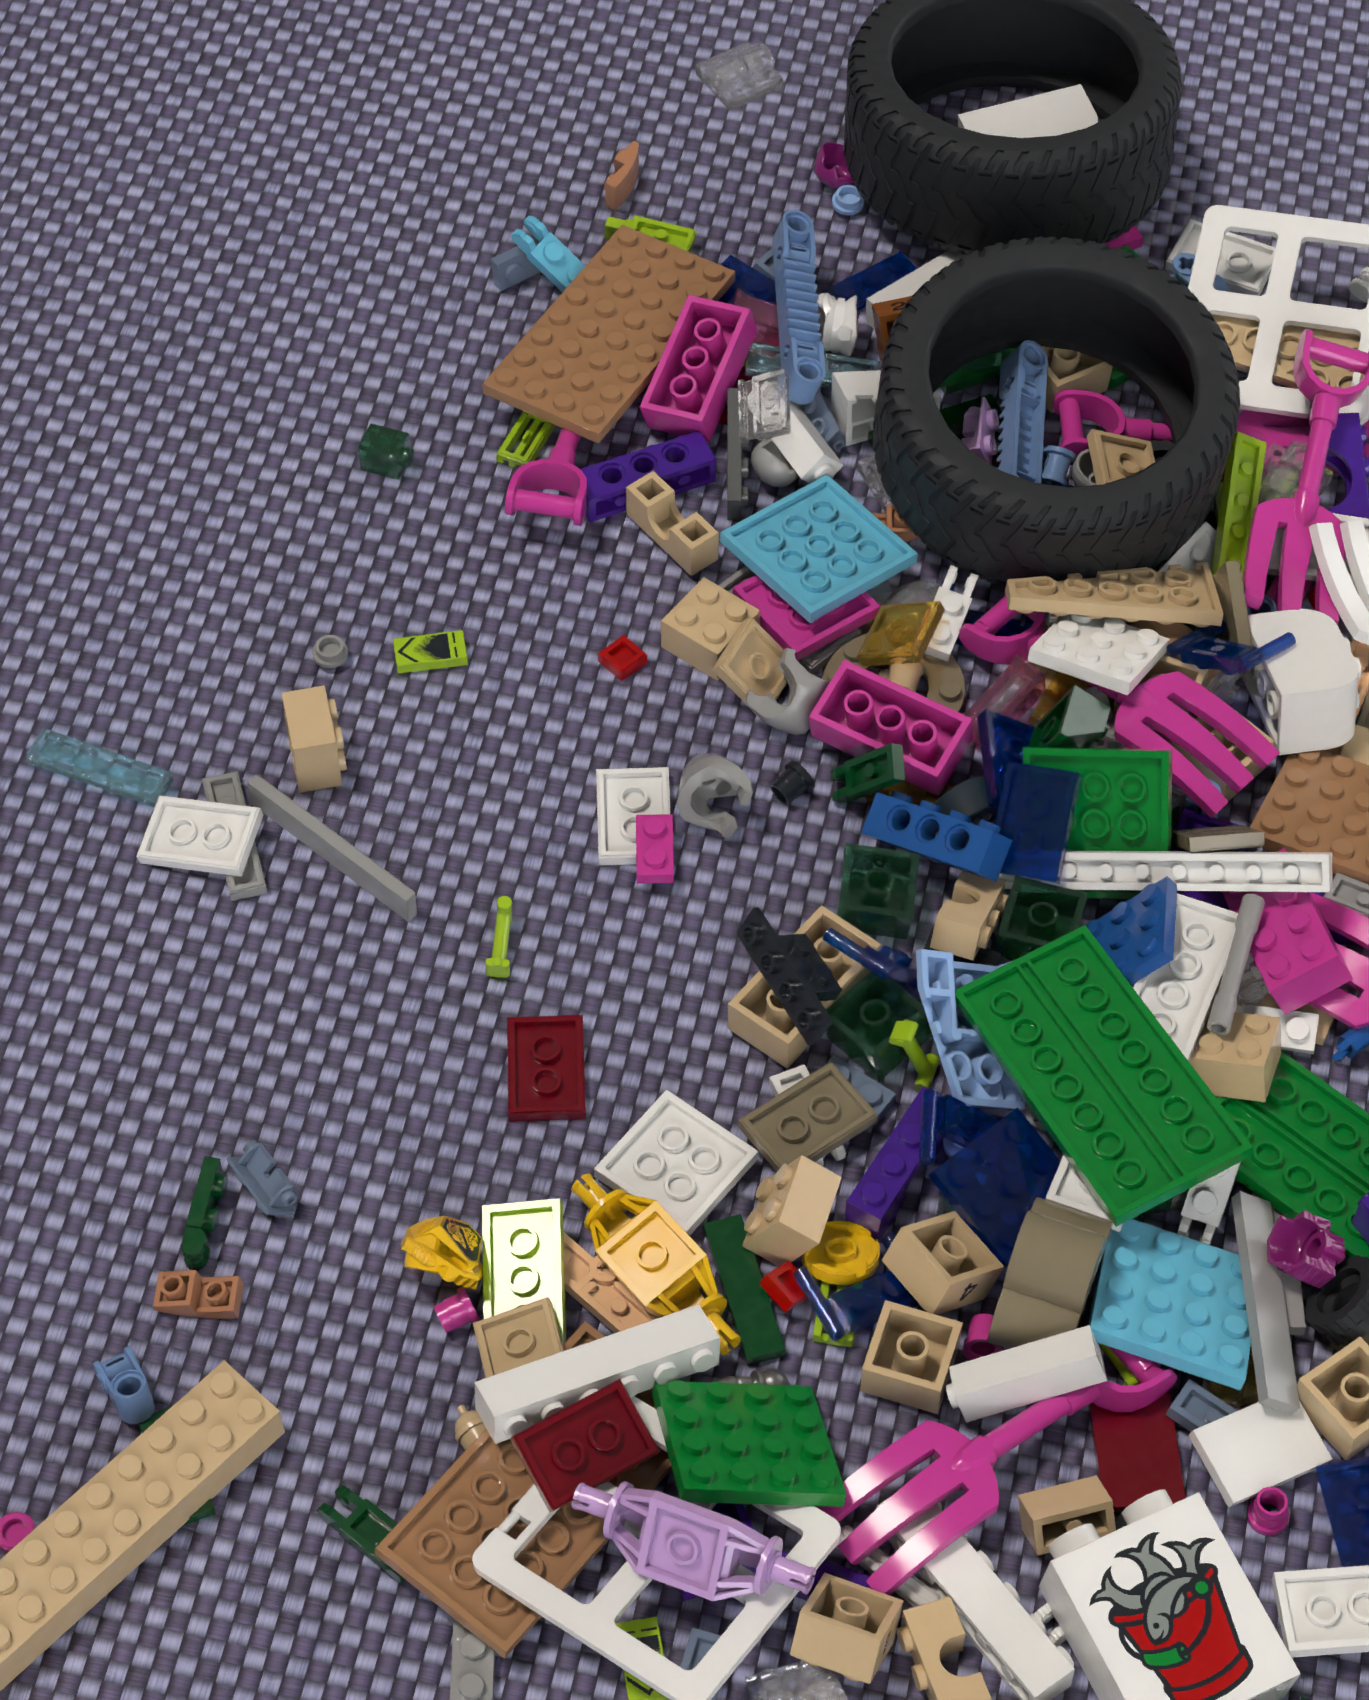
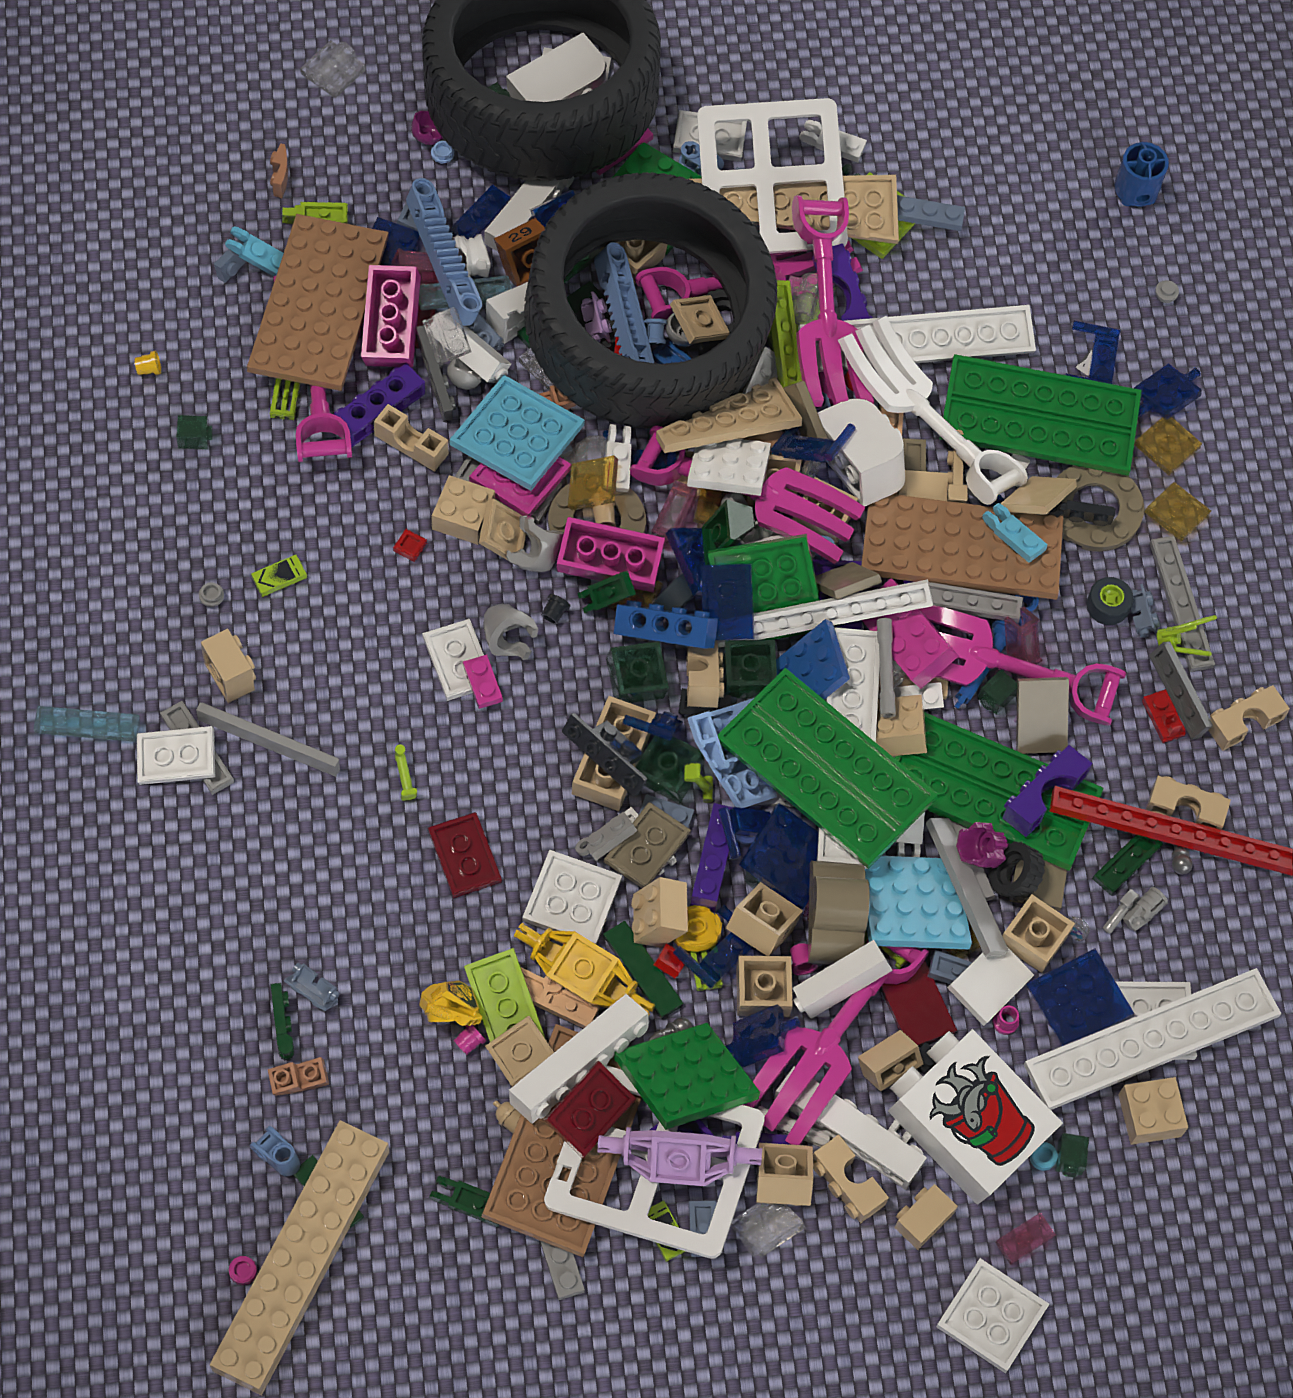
camera: 25 degrees left, 10 degrees up
none -> yellow piece [134,350,161,375]
none -> light grey hinge [575,811,638,861]
none -> clear blue plate [725,1004,801,1068]

